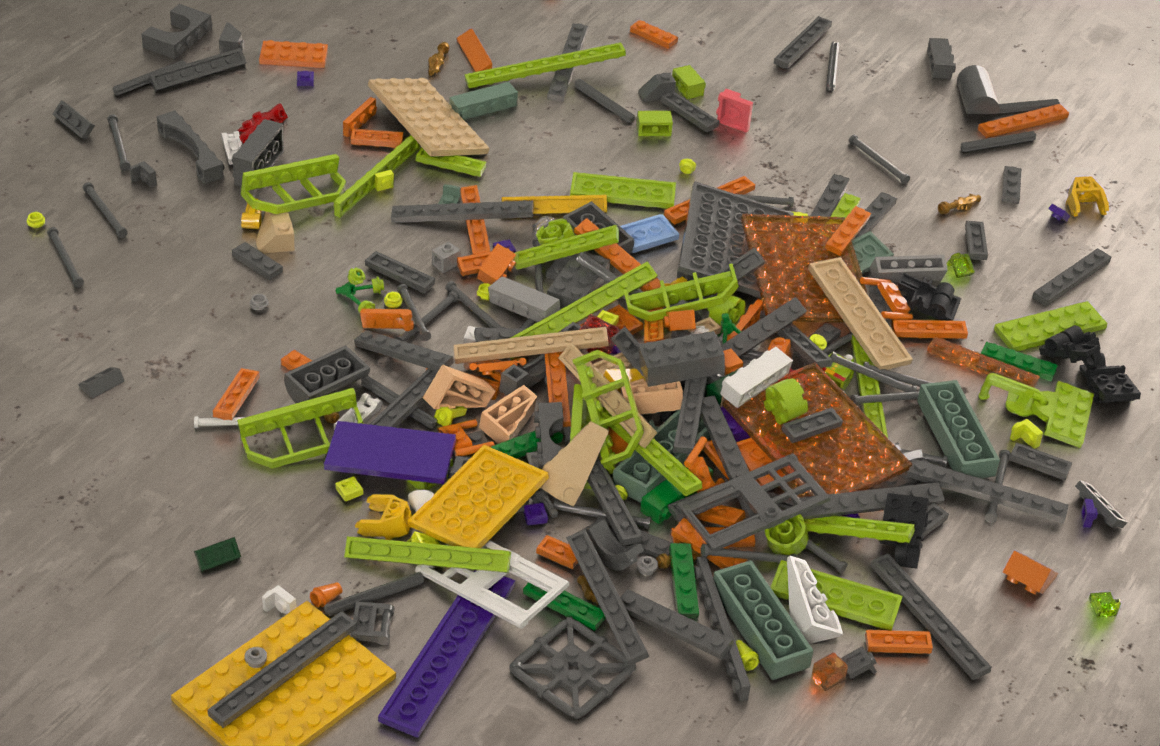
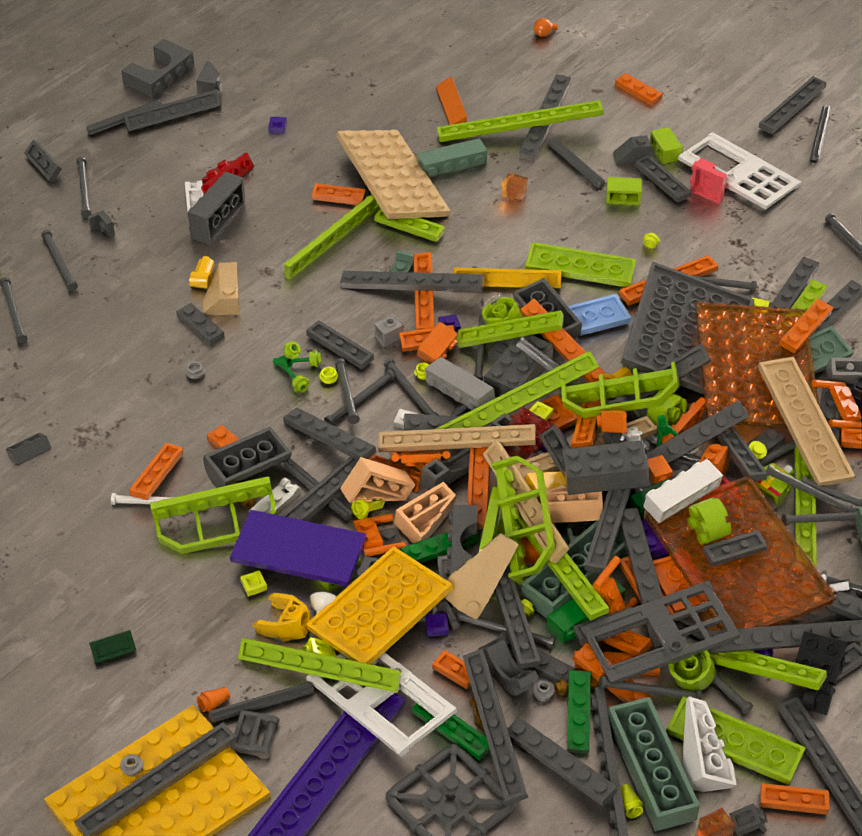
camera: 10 degrees right, 5 degrees up
dark grey arch [156,110,225,184] -> none
lime plate [241,154,346,214] -> none
orange plate [259,40,328,68] -> none
white bracket [262,585,296,615] -> none
orange plate [343,97,377,137] -> none
orange plate [360,309,414,331] -> none
neon yellow plate [375,170,394,191] -> none
pearl gold piece [428,42,450,76] -> none
none -> clear orange brick [501,173,528,201]
none -> white door [678,132,802,210]

